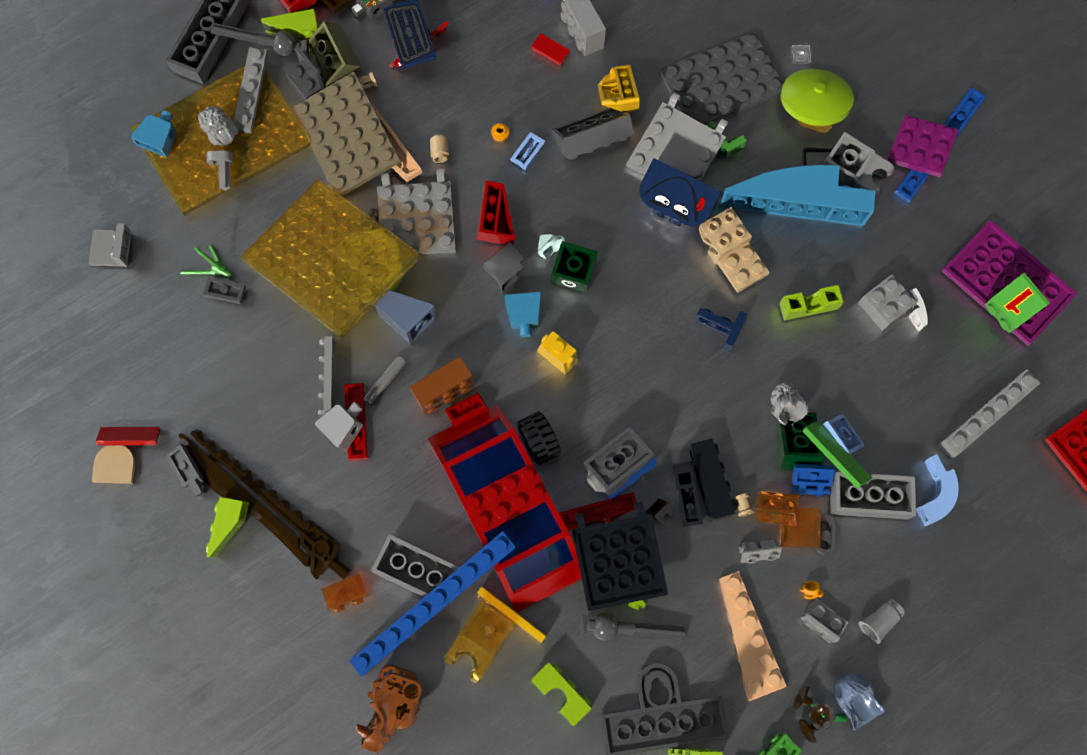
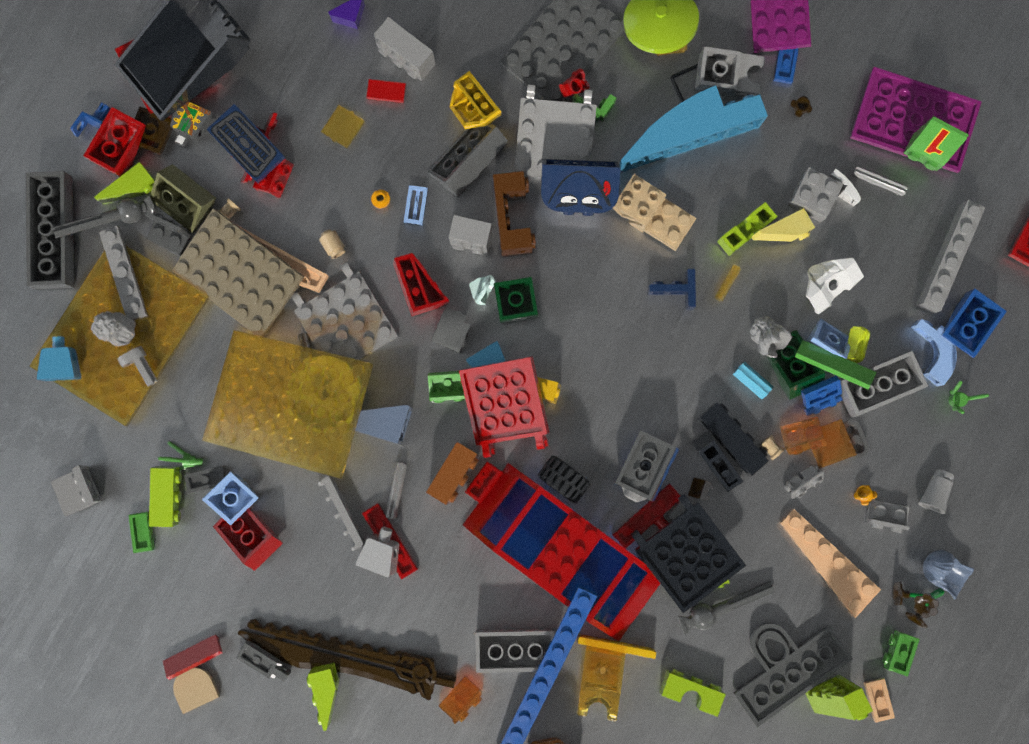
camera: 20 degrees left, 10 degrees up
none -> bright green tile [128,512,154,553]
none -> lime brick [149,466,182,527]
none -> light blue slope [202,471,259,525]
none -> red slope [213,507,283,571]
none -> red bracket [252,159,294,198]
none -> clear yellow piece [321,105,365,148]
none -> bright green bracket [428,371,465,403]
none -> light grey brick [448,215,492,255]
none -> plate [459,356,550,458]
none -> reddish brown plate [493,171,536,258]
none -> red plate [559,68,590,97]
none -> clear yellow piece [714,265,741,302]
none -> medium azure axle [733,361,774,399]
none -> light yellow slope [752,208,815,242]
none -> dark brown plate [790,96,812,117]
none -> white piece [805,257,864,314]
none -> neon yellow piece [847,326,870,363]
none -> light grey axle [853,165,908,196]
none -> blue slope [941,289,1007,358]
none -> bright green plant [949,380,989,414]

